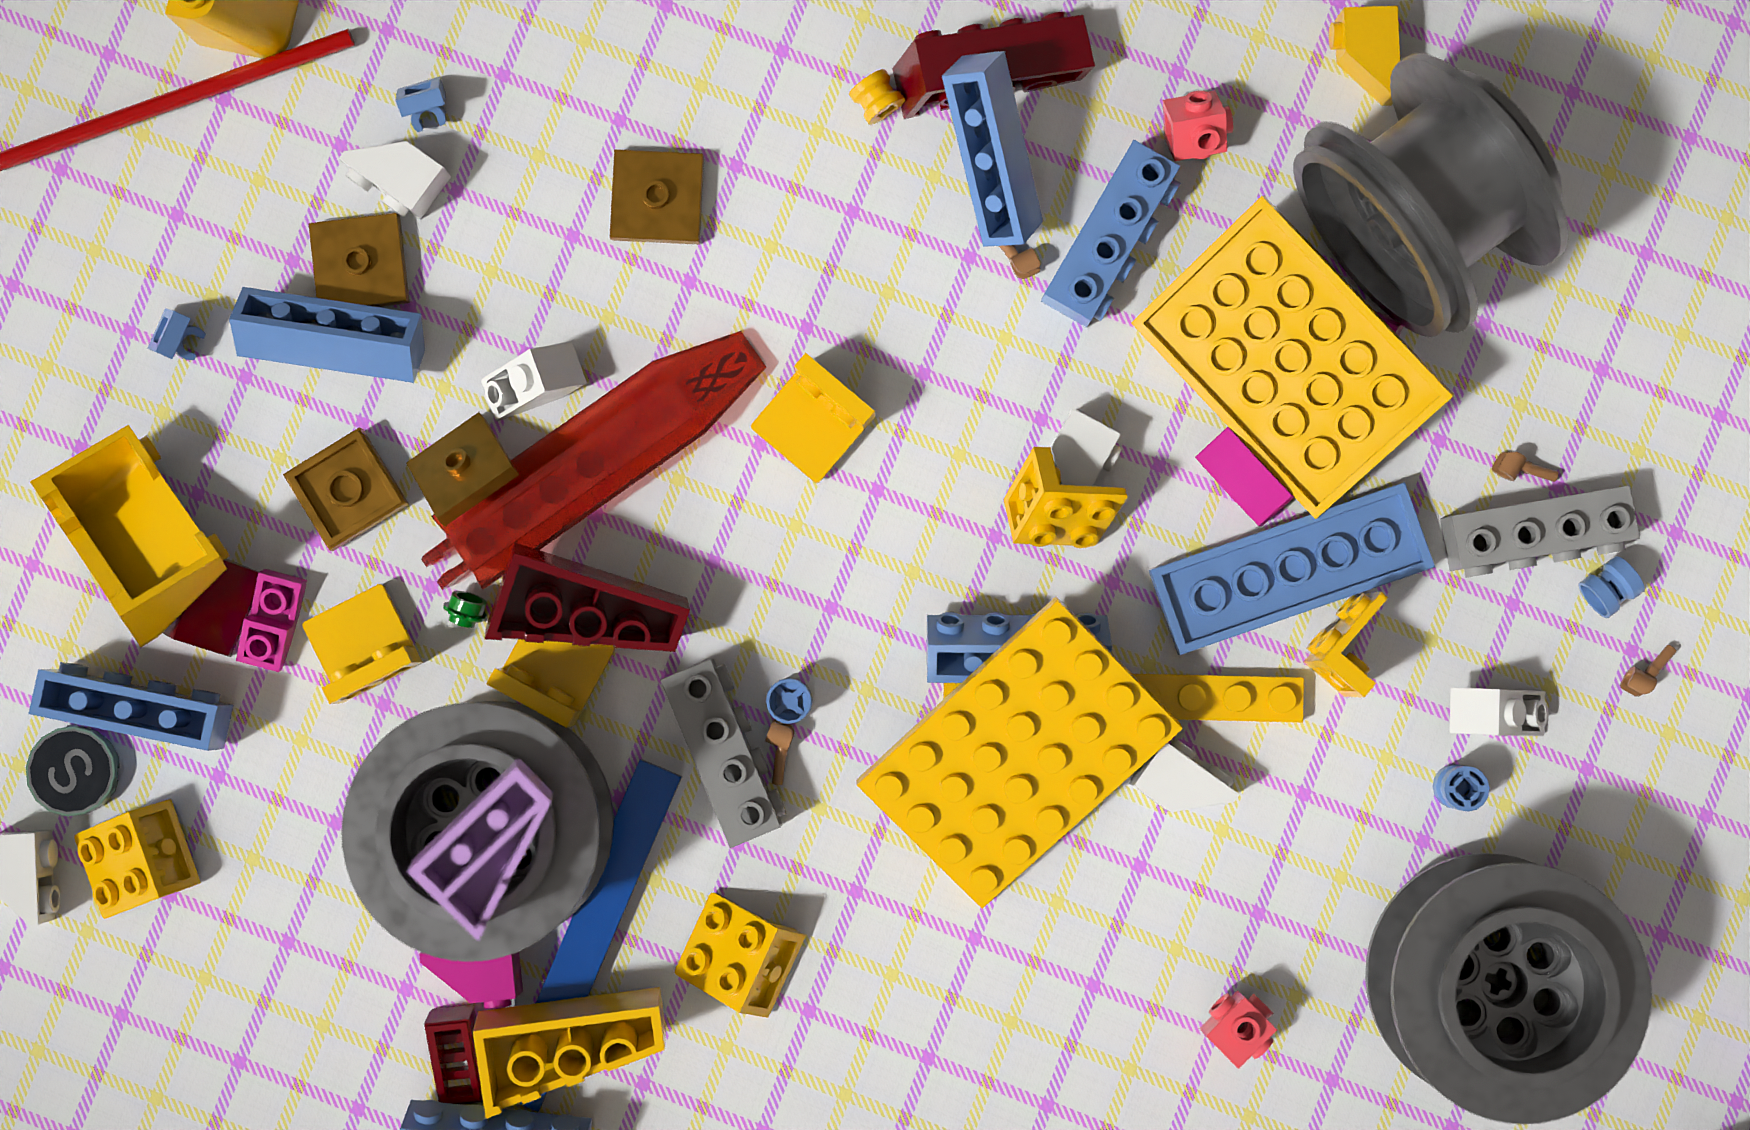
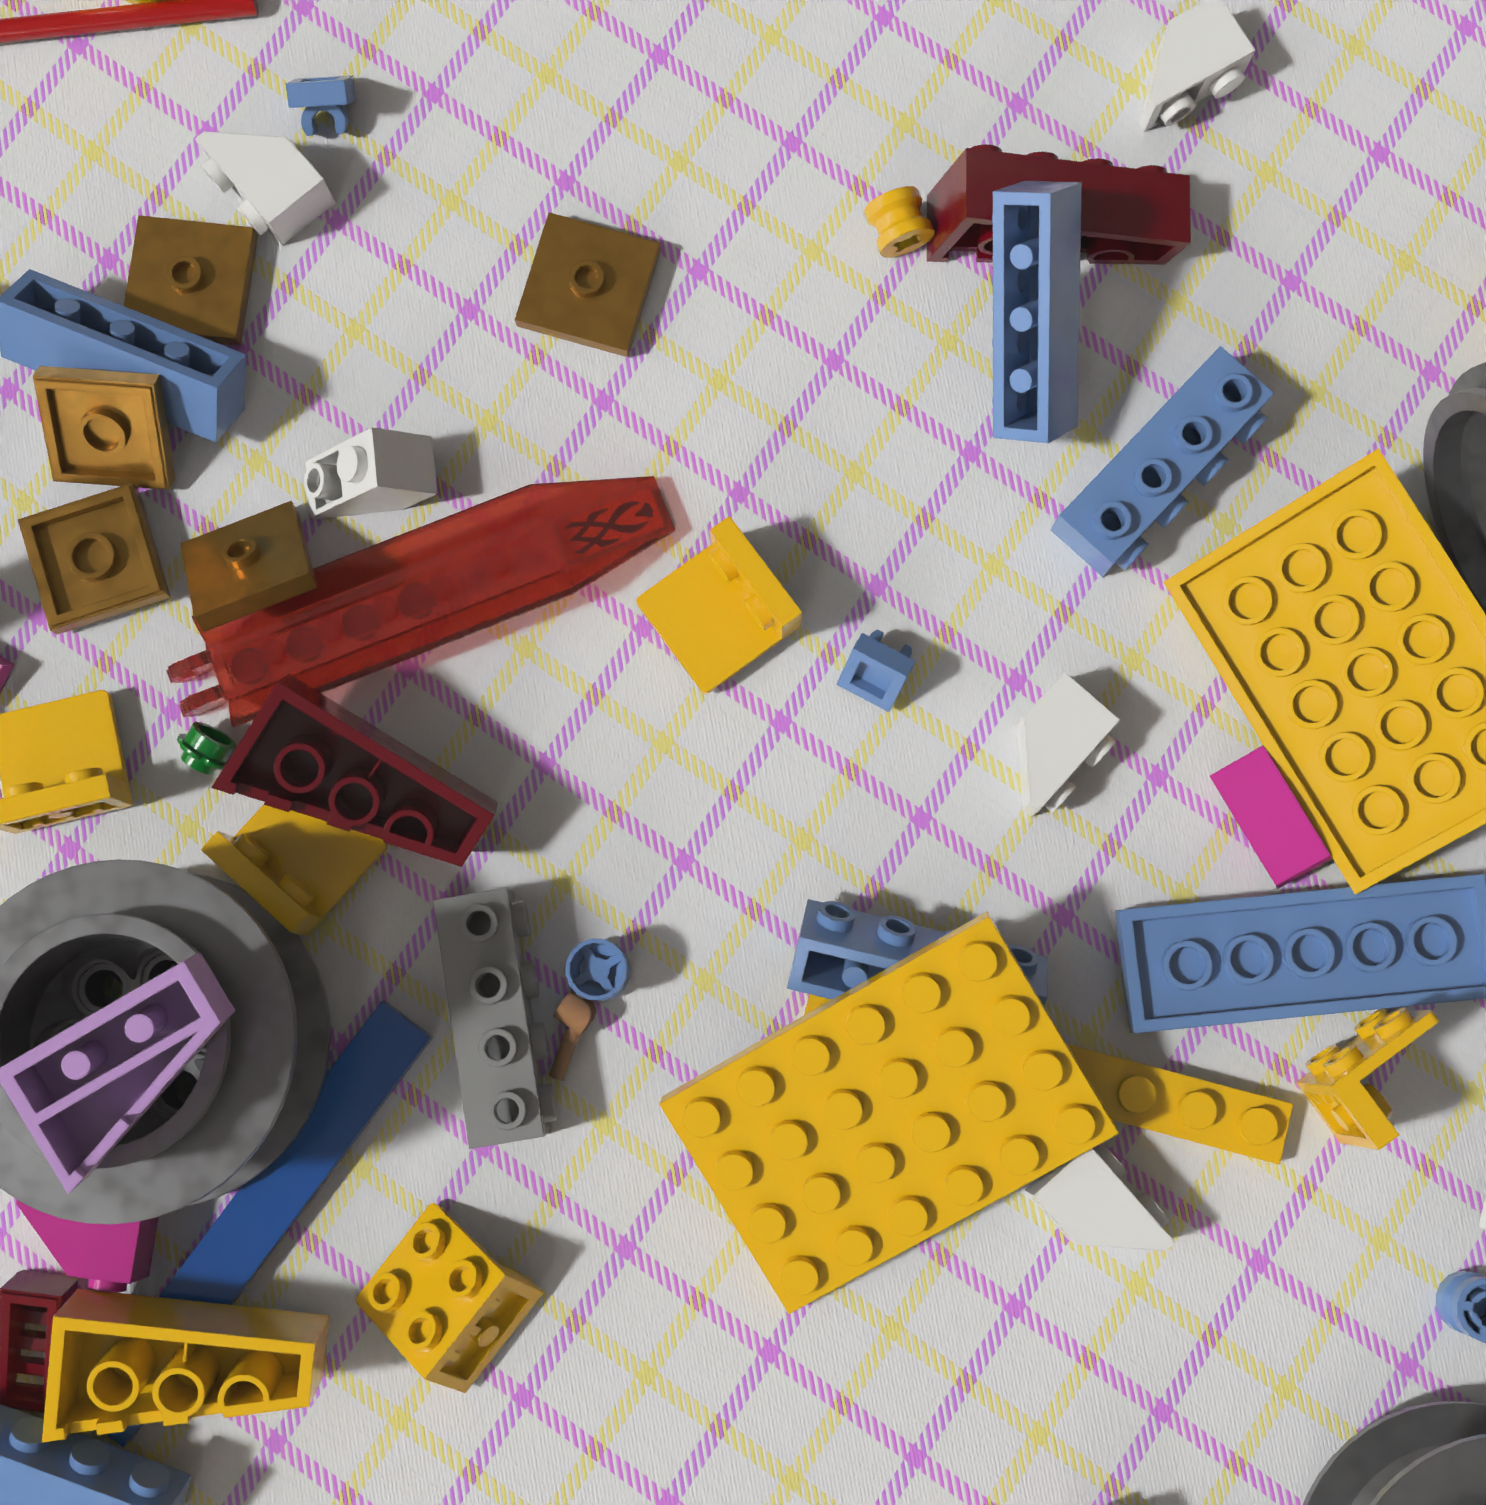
camera: 15 degrees right, 5 degrees down
medium nougat hand [999,245,1040,279] -> none
yellow bracket [1003,447,1128,548] -> none
coral brick [1163,90,1233,161] -> none
none -> pearl gold plate [33,366,175,490]
none -> medium blue tile [836,630,916,712]

